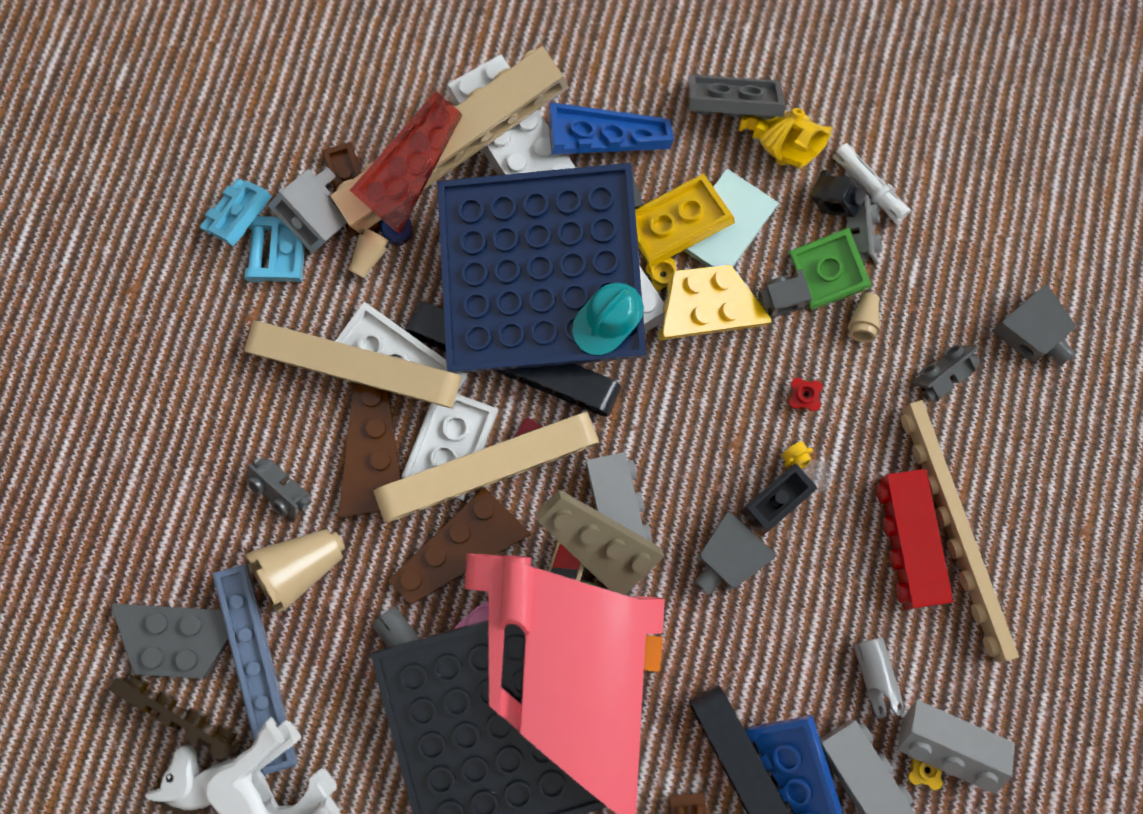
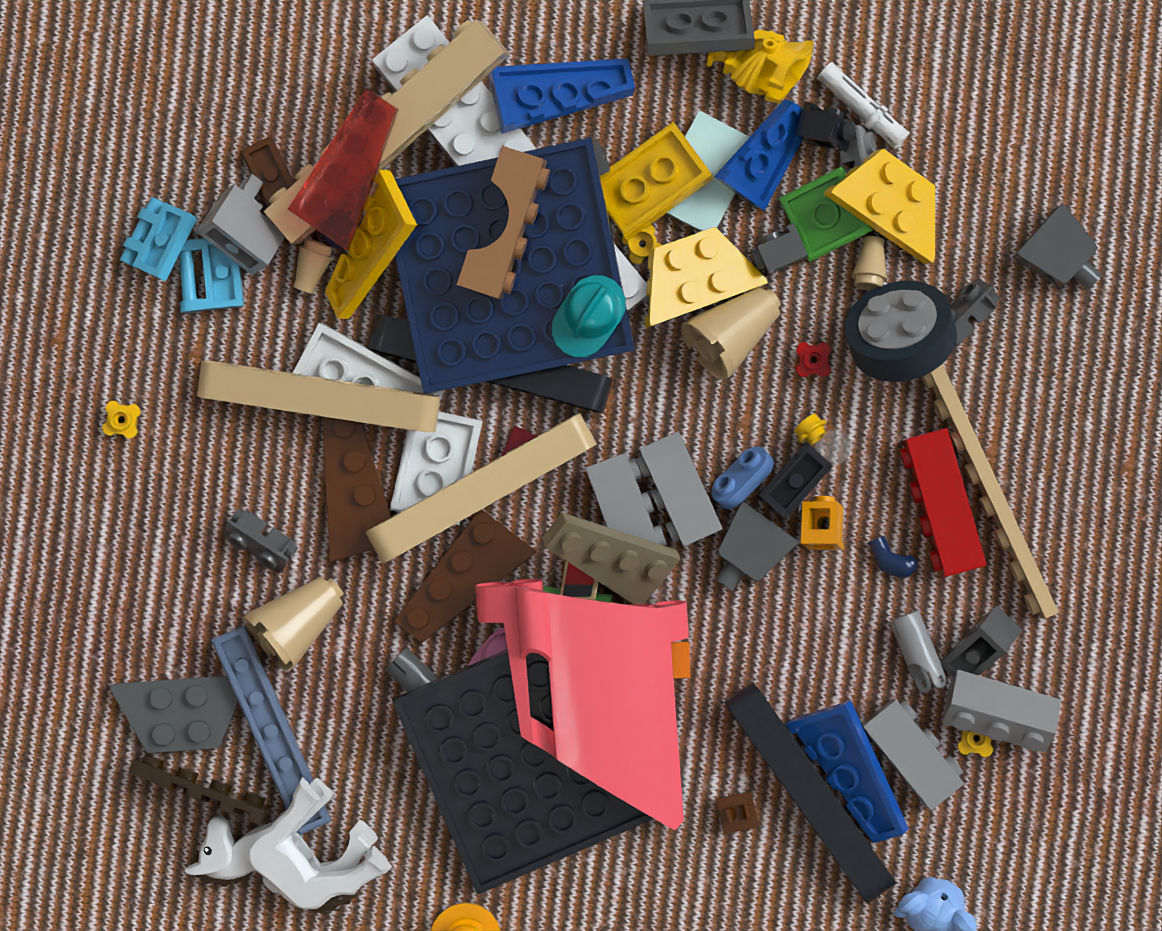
camera: 10 degrees left, 10 degrees up
none -> yellow plate [102,401,141,439]
none -> yellow wing [325,170,417,319]
none -> medium nougat arch [457,146,550,300]
none -> light grey brick [636,431,723,547]
none -> tan cone [681,287,781,380]
none -> medium blue plate [711,446,774,509]
none -> blue wing [714,99,802,211]
none -> light orange brick [801,496,844,550]
none -> yellow wing [824,149,935,264]
none -> wheel [845,281,957,382]
none -> dark blue arm [868,535,917,578]
none -> dark grey slope [940,605,1022,678]

